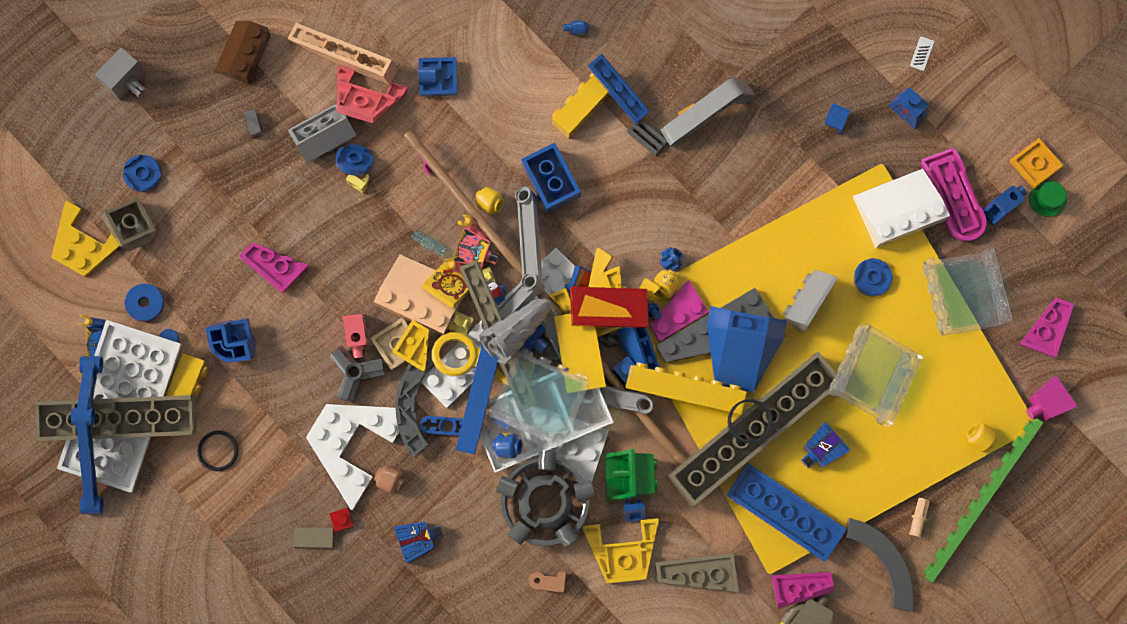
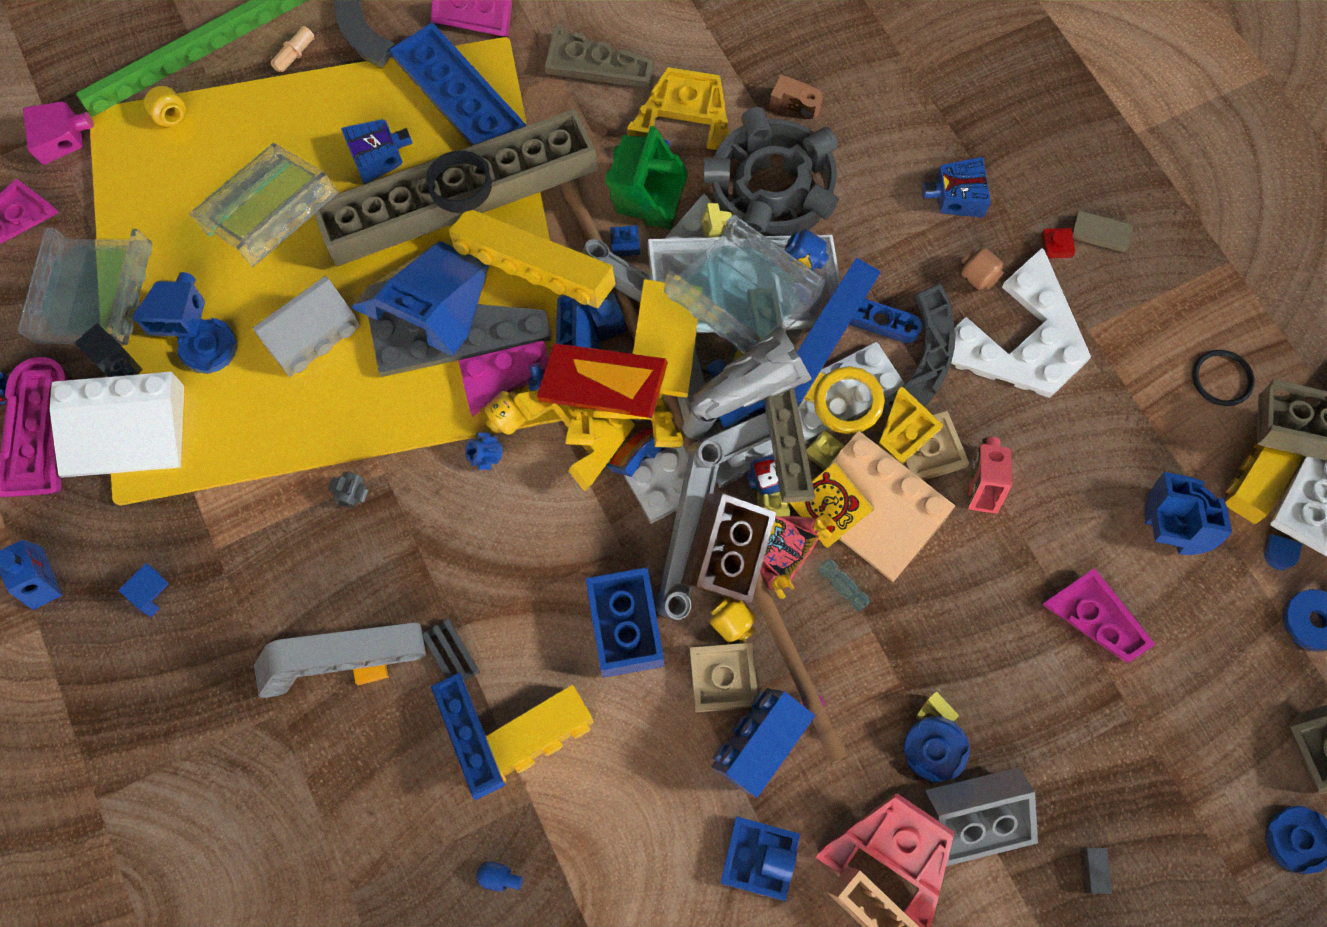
camera: 160 degrees left, 10 degrees down
dark grey piece [330,346,385,403] -> none
none -> black brick [74,323,143,377]
none -> blue torso [133,272,205,337]
none -> dark grey gear [328,472,369,508]
none -> blue tile [610,225,640,257]
none -> reddish brown slope [681,494,776,603]
none -> tan plate [689,643,758,713]
none -> light yellow tile [701,203,734,238]
none -> blue brick [711,688,815,798]

